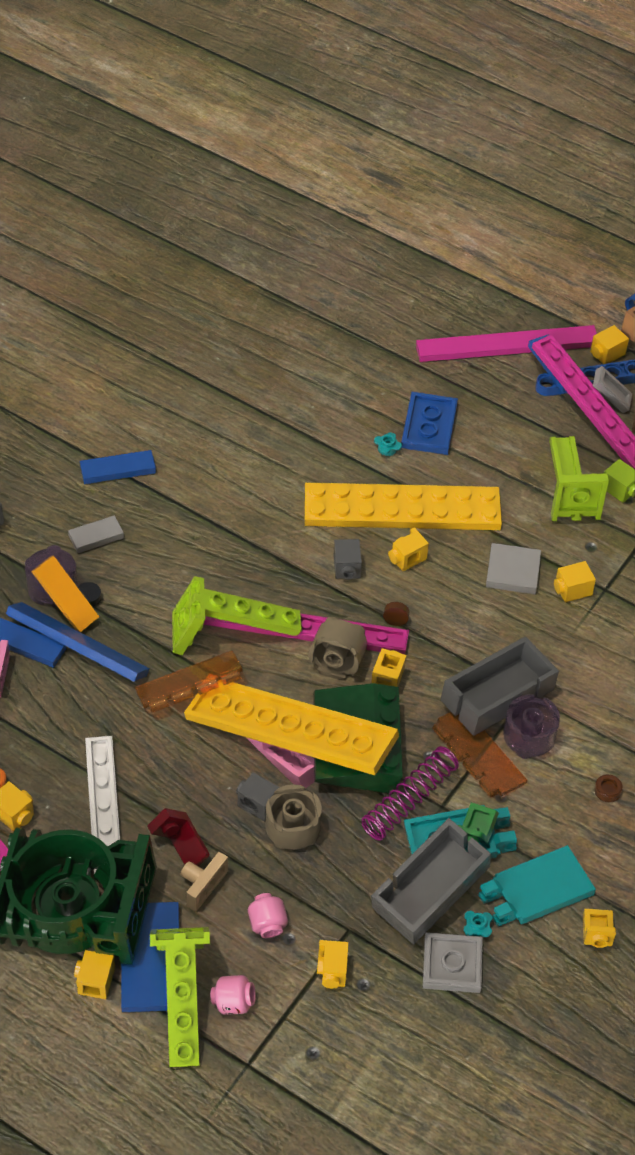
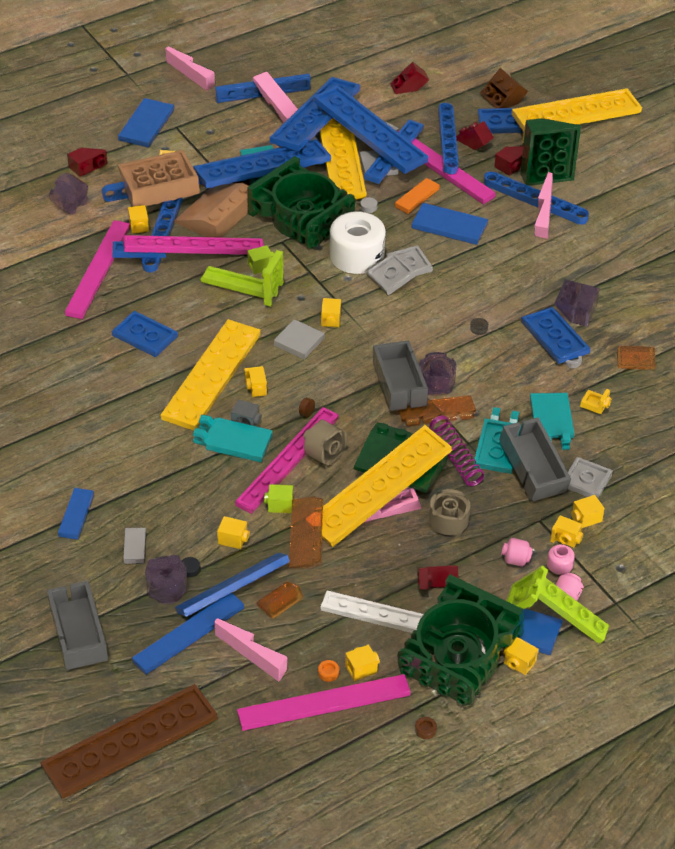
camera: 65 degrees left, 5 degrees down
light orange tile [31,555,99,632] -> none
lime bracket [172,576,301,655] -> none
tan tile [181,852,228,912] -> none
dark grey brick [236,772,280,822] -> none
yellow brick [371,648,407,687] -> none
teal plate [374,432,402,456] -> none
green bracket [458,802,499,844] -> none
teal plate [464,911,493,938] -> none
light grey tile [593,366,632,413] -> none
reddish brown tile [594,774,623,802] -> none
none -> brick [49,173,88,214]
none -> teal tile [193,415,273,462]
none -> yellow brick [217,516,250,549]
none -> clear orange slope [256,581,303,619]
none -> lime brick [264,484,293,513]
none -> bright pink head [547,545,575,575]
none -> yellow brick [571,495,605,528]

